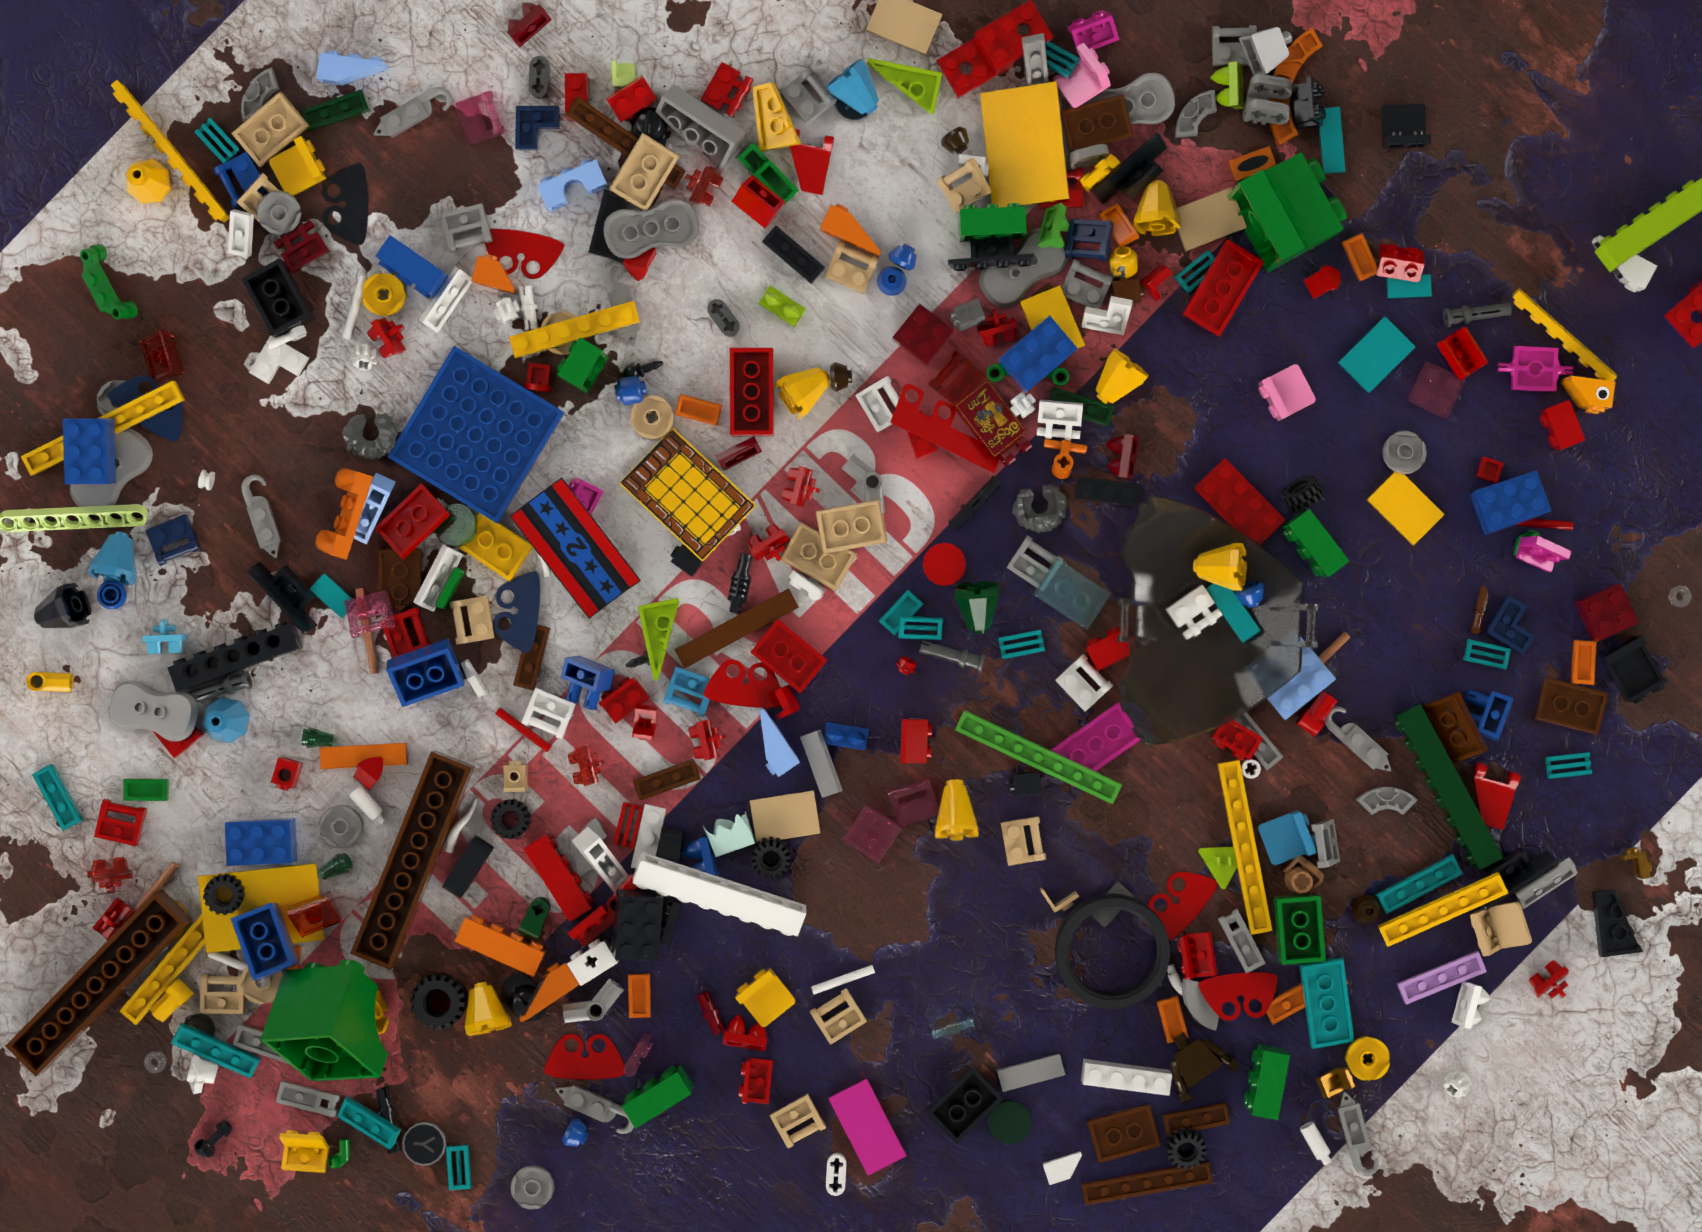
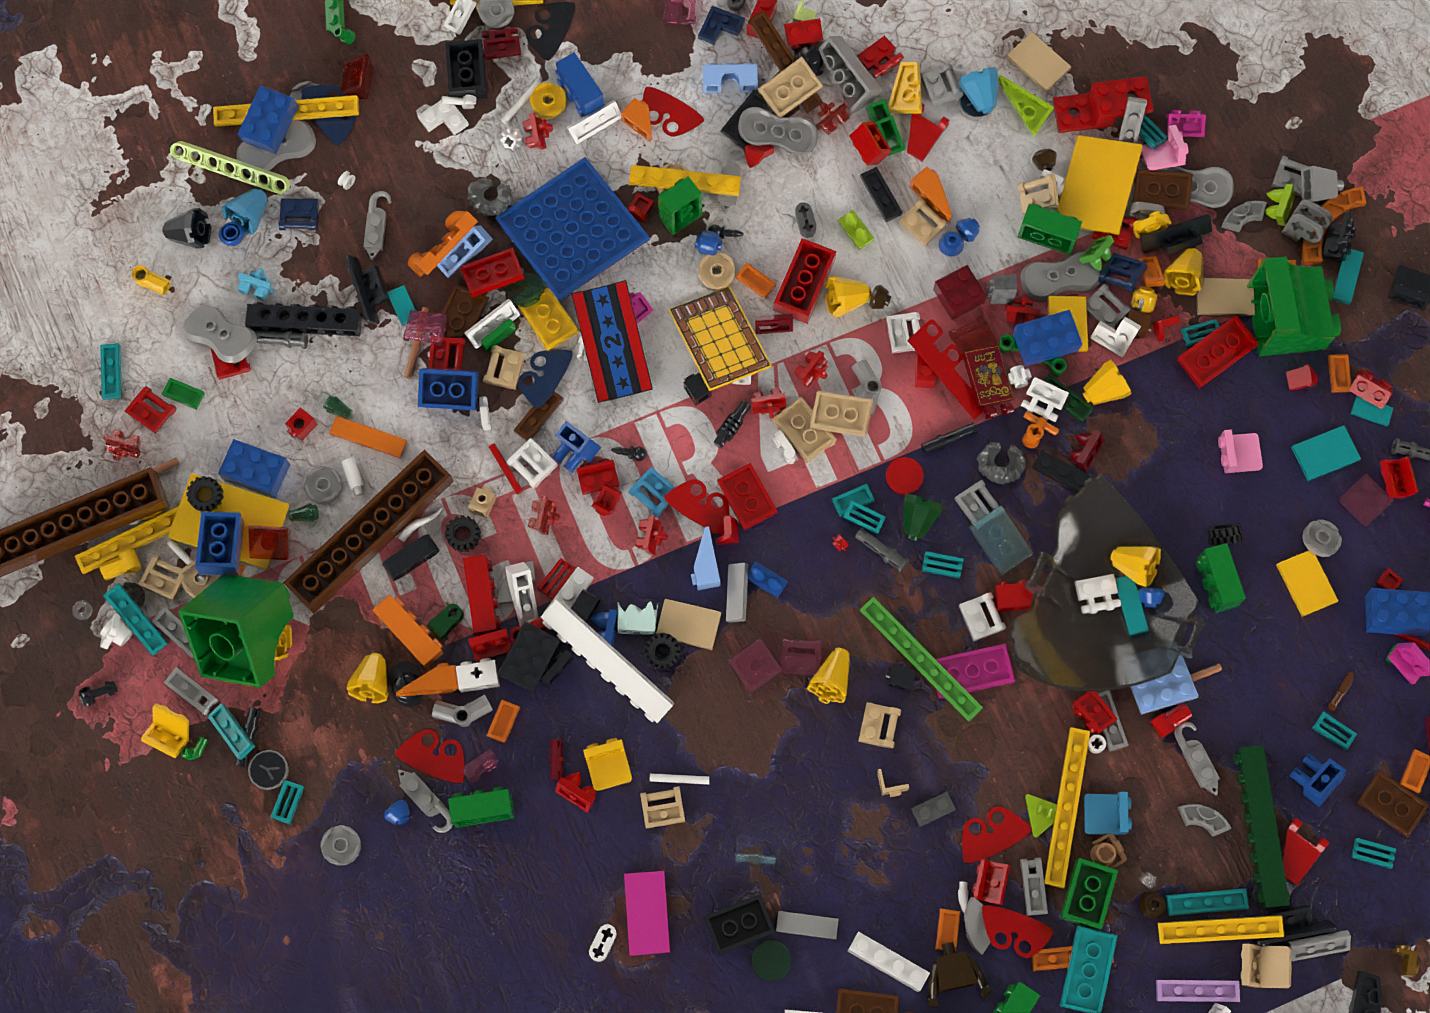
camera: 25 degrees right, 15 degrees down
red hips [92,897,135,941] -> none
dark azure cone [202,697,250,743] -> none
red tile [353,757,383,791] -> none
black tyre [410,972,468,1030] -> none
light grey plate [440,203,493,253] -> none
white gear [493,297,520,324] -> none
white pin [518,285,539,330] -> none
reddish brown tile [633,759,701,801] -> none
lime wing [638,598,679,681] -> none
reddish brown tile [674,588,799,669] -> none
red bracket [739,1057,773,1104] -> none
tan plate [770,1093,826,1149] -> none
red slope [900,718,932,763] -> none
black bracket [948,237,1036,271] -> none
black tyre [1055,894,1170,1009] -> none
red plate [1193,458,1285,550] -> none
light grey plate [1311,819,1340,868] -> none
reddish brown tile [1422,691,1488,764] -> none
dark blue plate [1485,595,1535,655] -> none
none -> clear plate [1139,871,1158,889]

